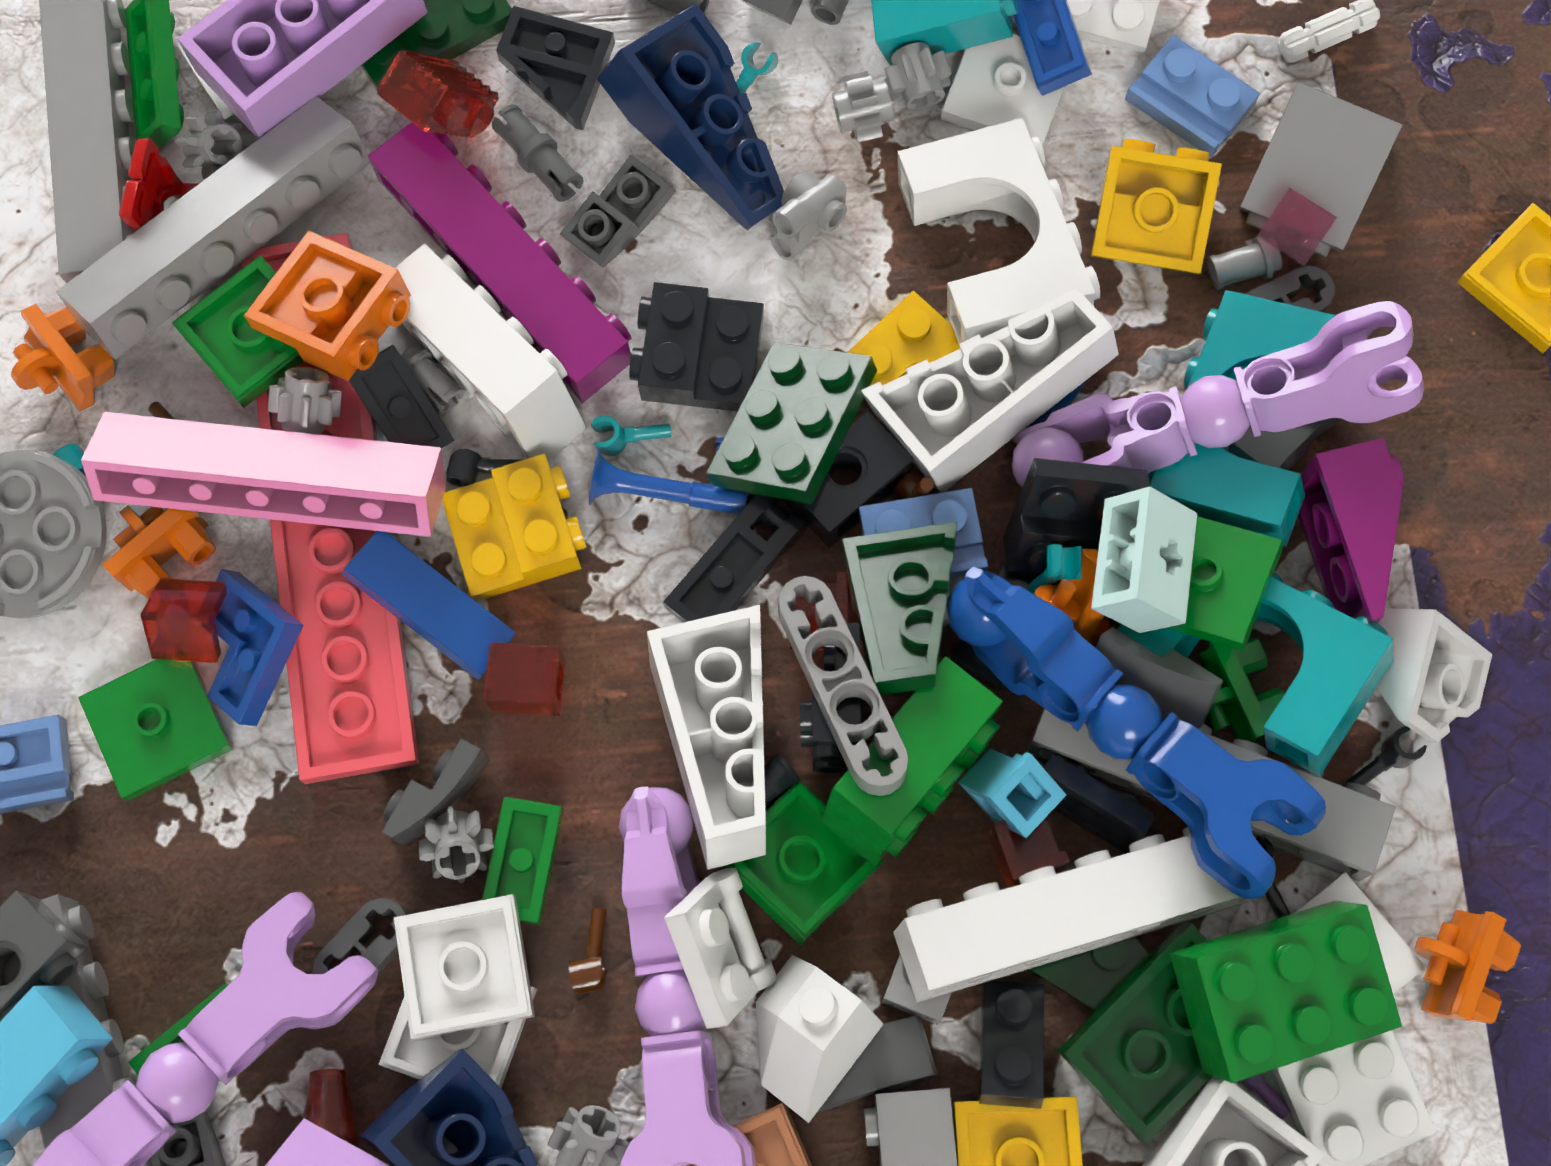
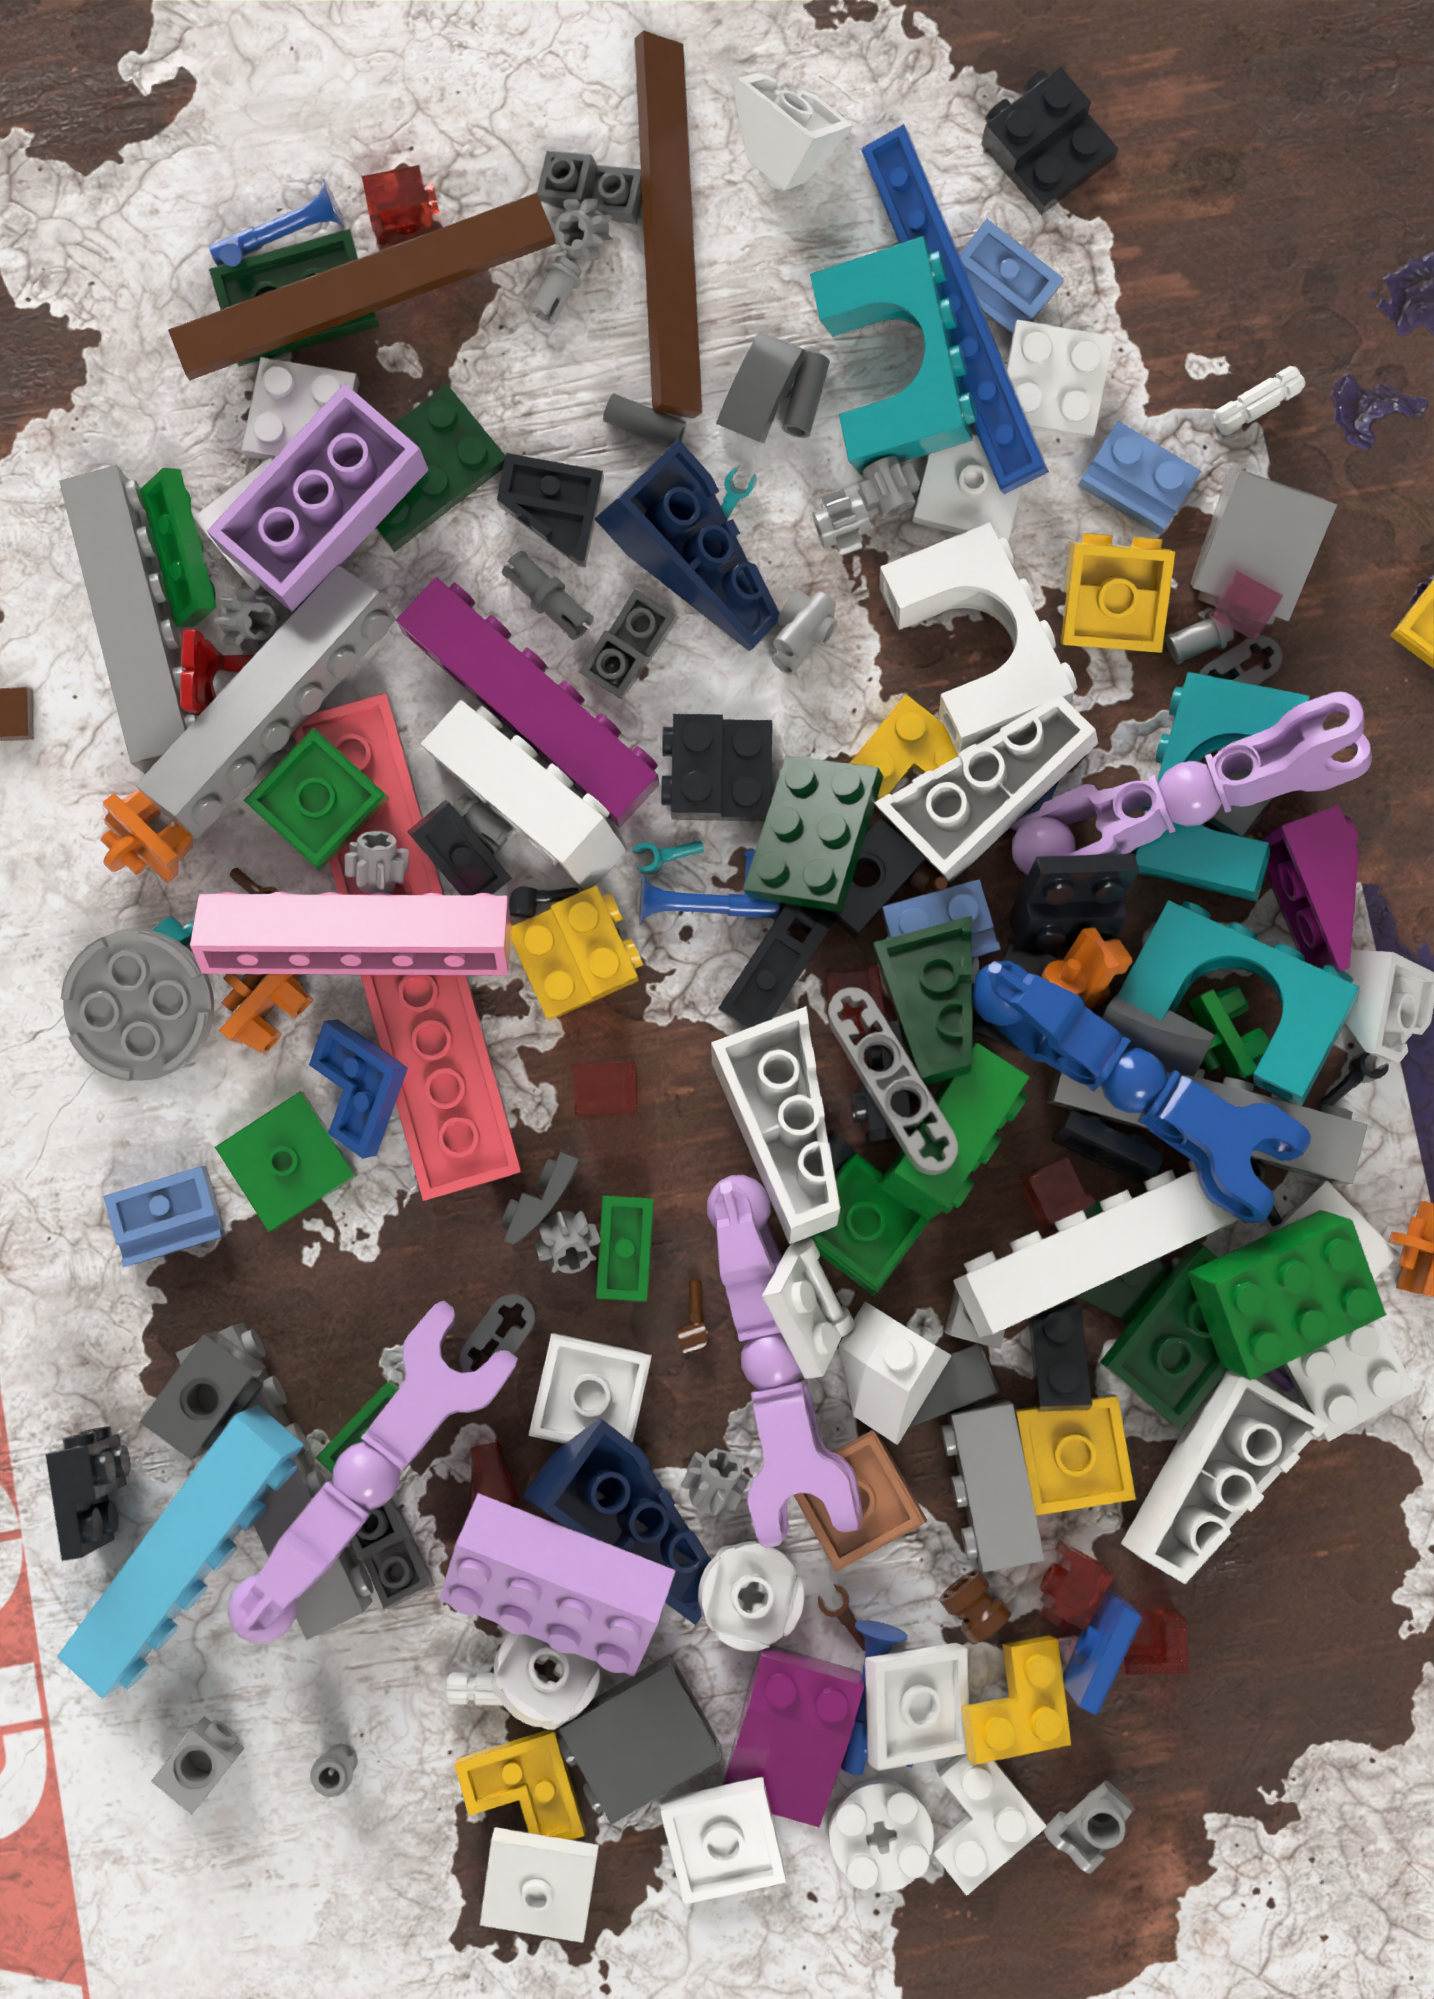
camera: 10 degrees left, 10 degrees up
clear red panel [140,578,227,663] -> none
orange plate [244,231,411,381] -> none
blue tile [342,531,516,681] -> none
clear red brick [377,50,499,139] -> none
white plate [394,894,535,1040] -> none
medium azure brick [959,749,1066,838] -> none
teal hand [1028,544,1082,594] -> none
light aqua brick [1091,487,1197,633] -> none
green plate [1166,516,1283,651] -> none

